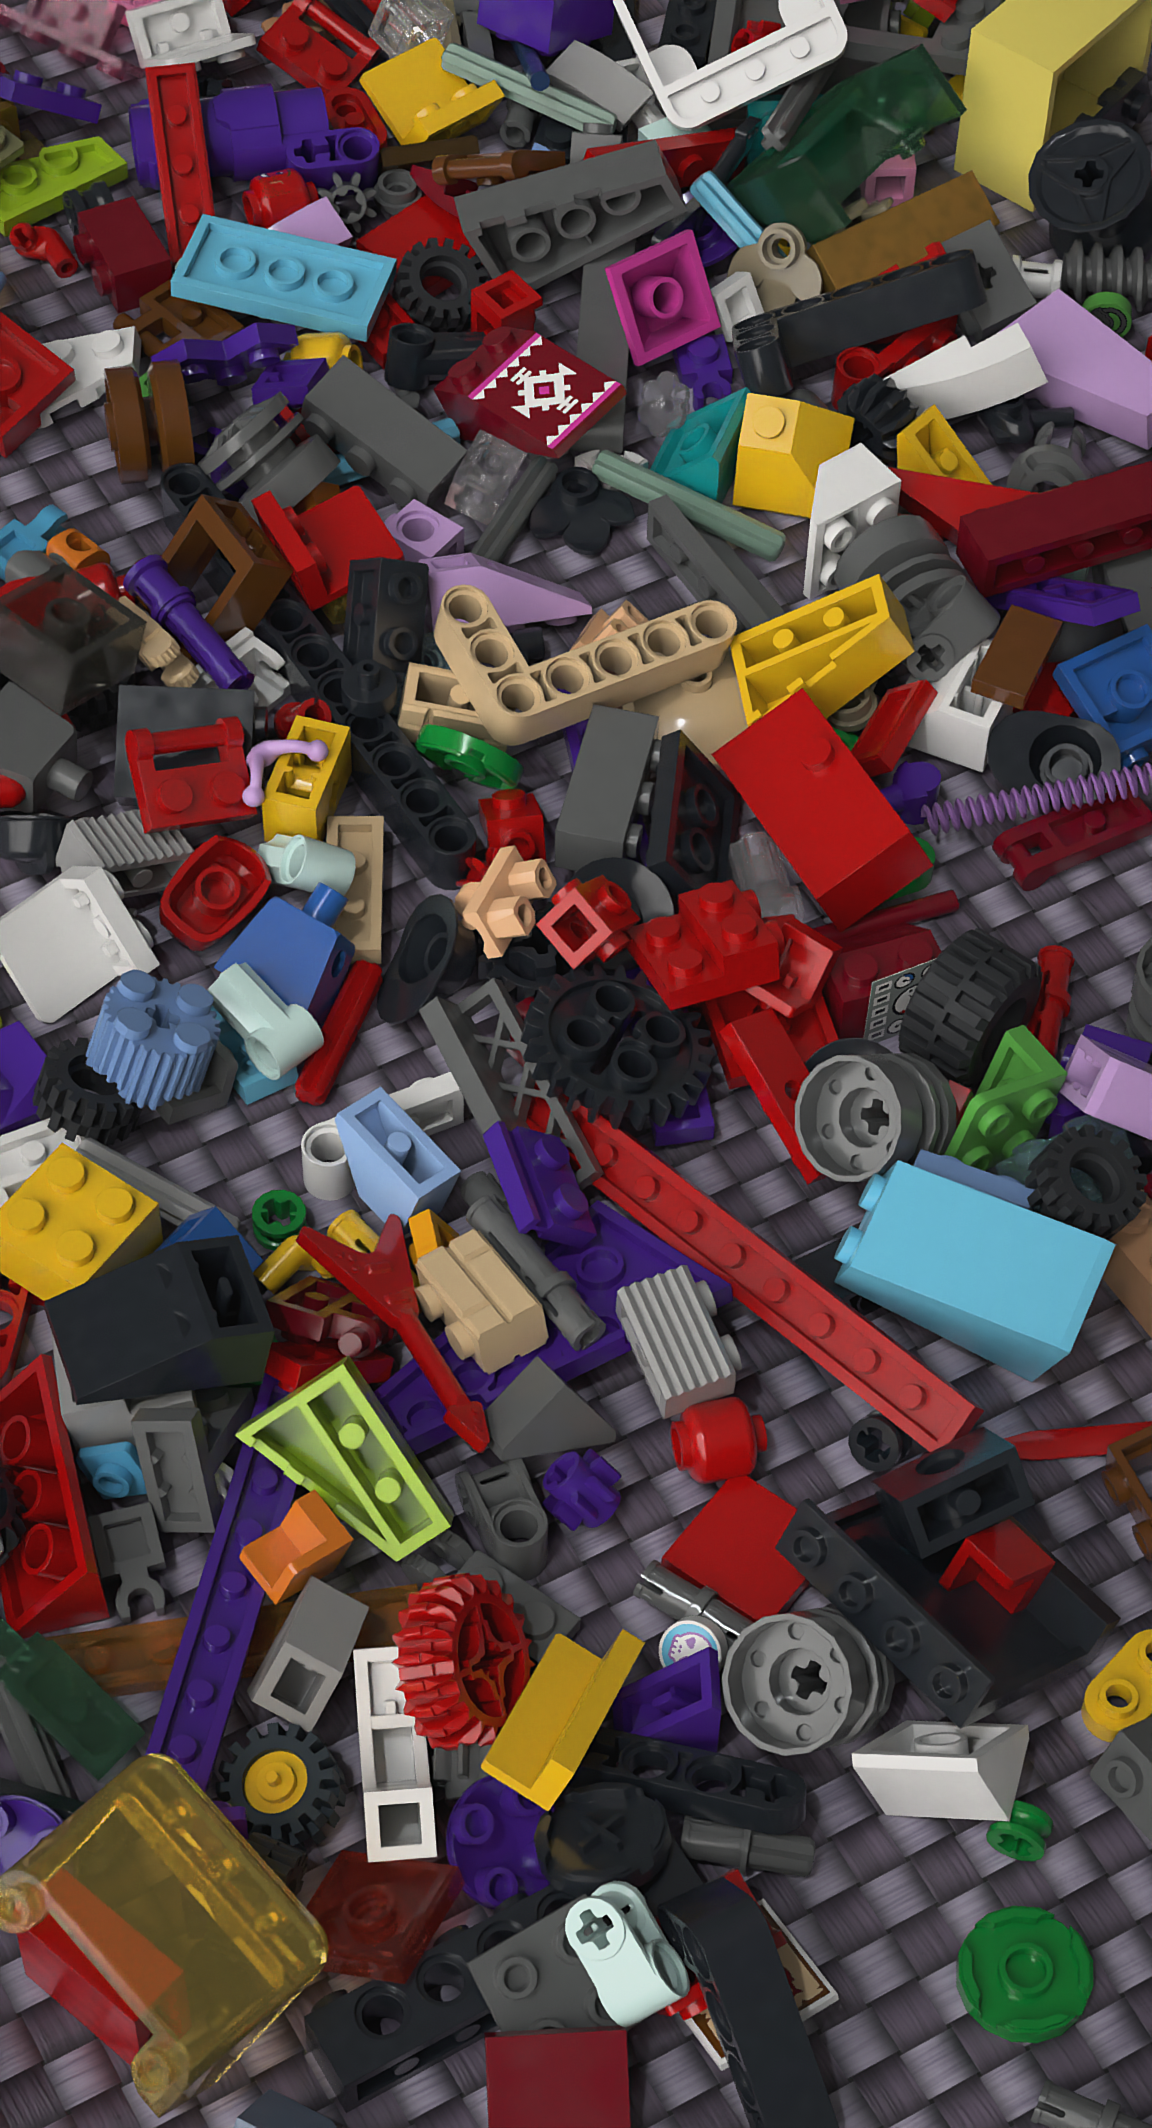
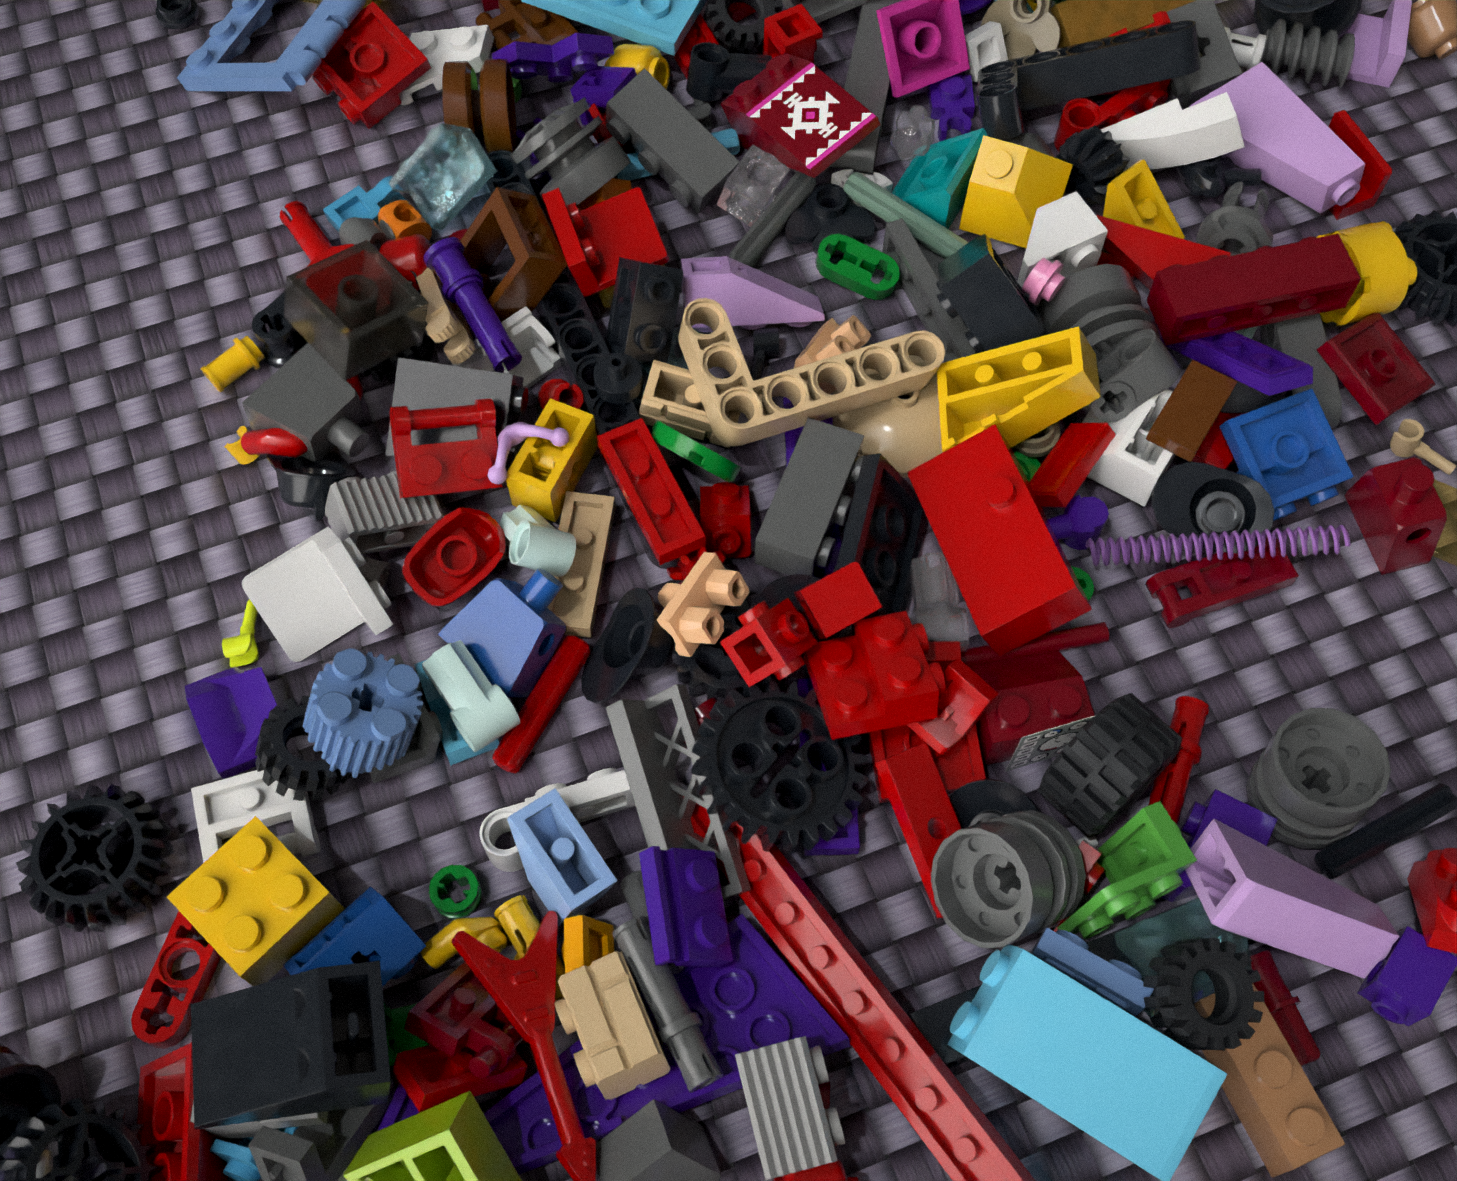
camera: 10 degrees right, 10 degrees up
light grey axle [76,1138,240,1231] -> none
lavender brick [384,499,464,562] -> none
bright green tile [1082,292,1132,337] -> none
none -> clear light blue bracket [389,123,497,230]
none -> red plate [597,418,706,565]
none -> red panel [794,562,882,639]
none -> green beam [815,234,900,300]
none -> black hinge [936,234,1045,353]
none -> bright pink plate [1022,258,1066,305]

